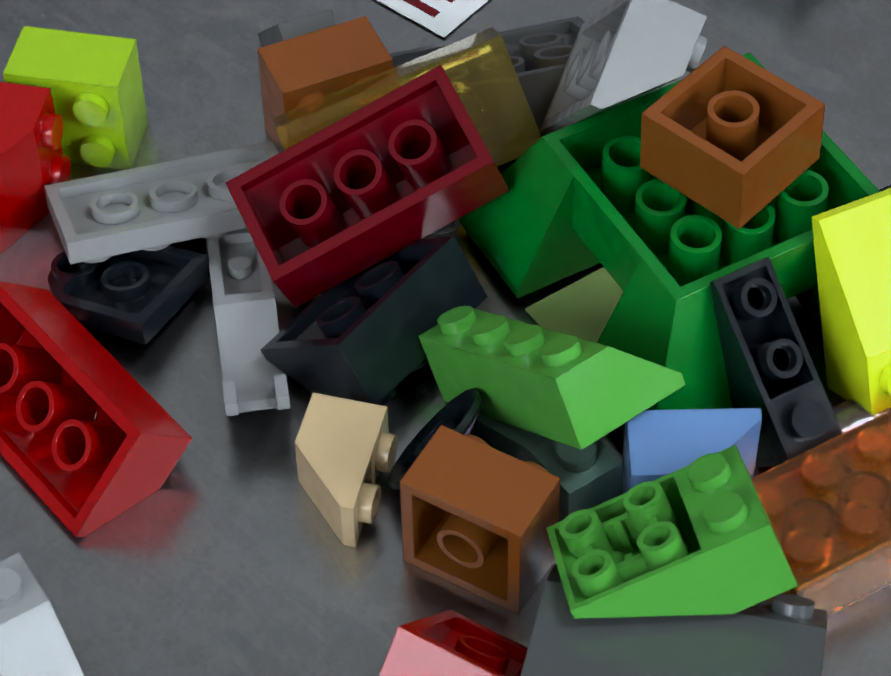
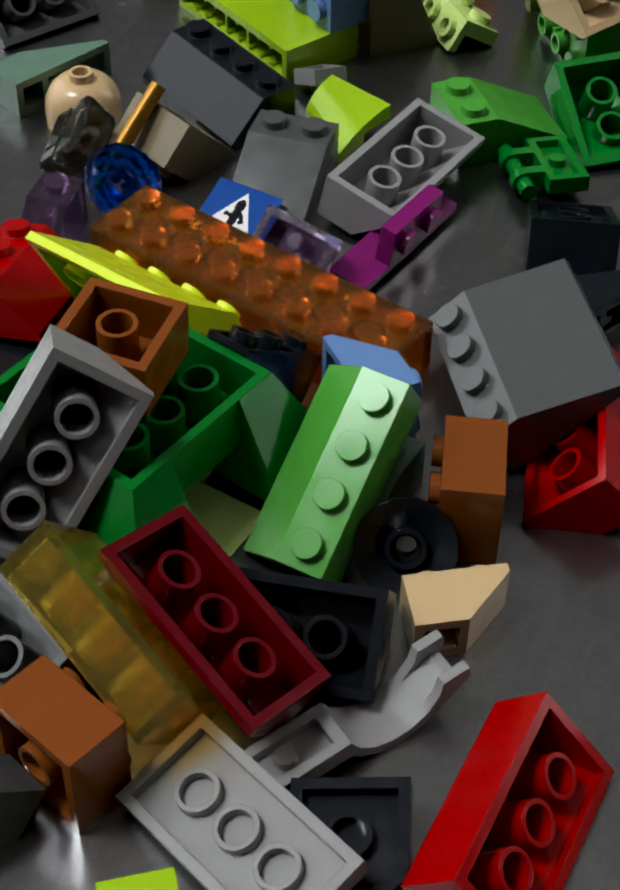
camera: 115 degrees left, 5 degrees down
bright green slope [546,445,798,619] -> none

